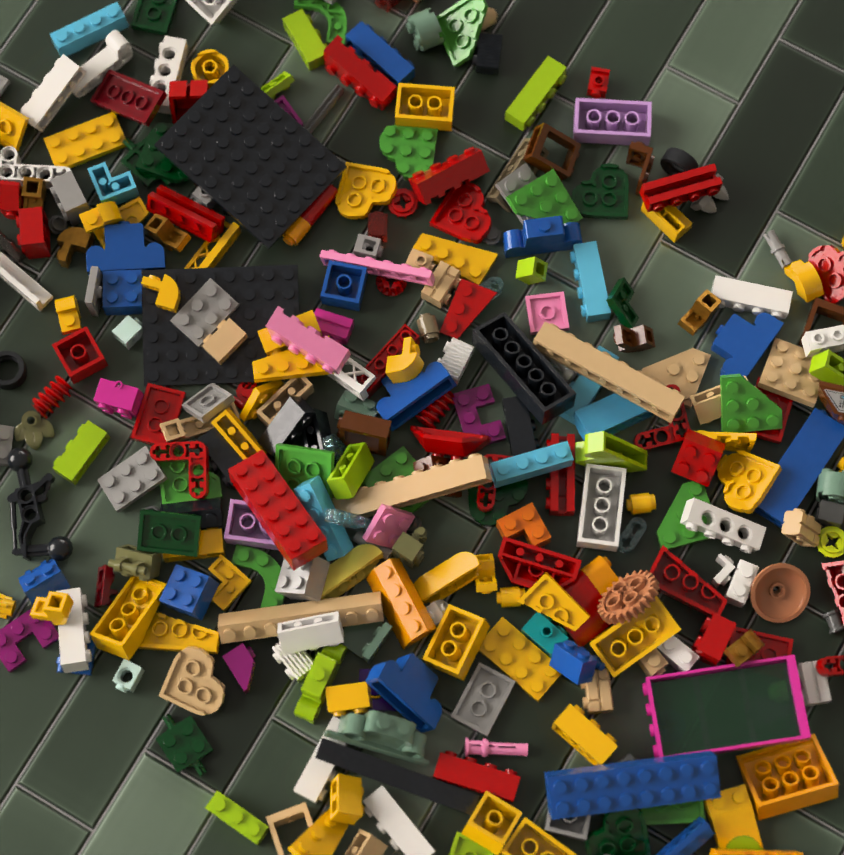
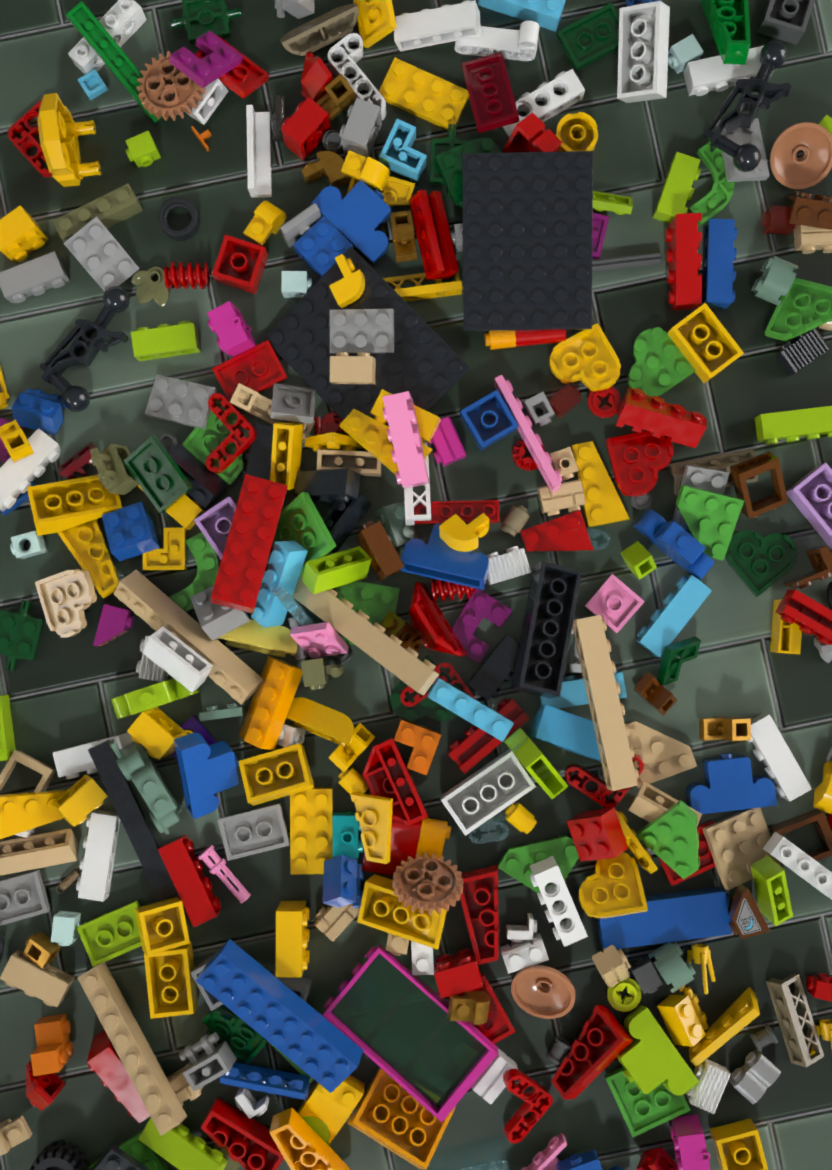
camera: 45 degrees right, 15 degrees up
clear light blue beam [322,434,347,463] -> none

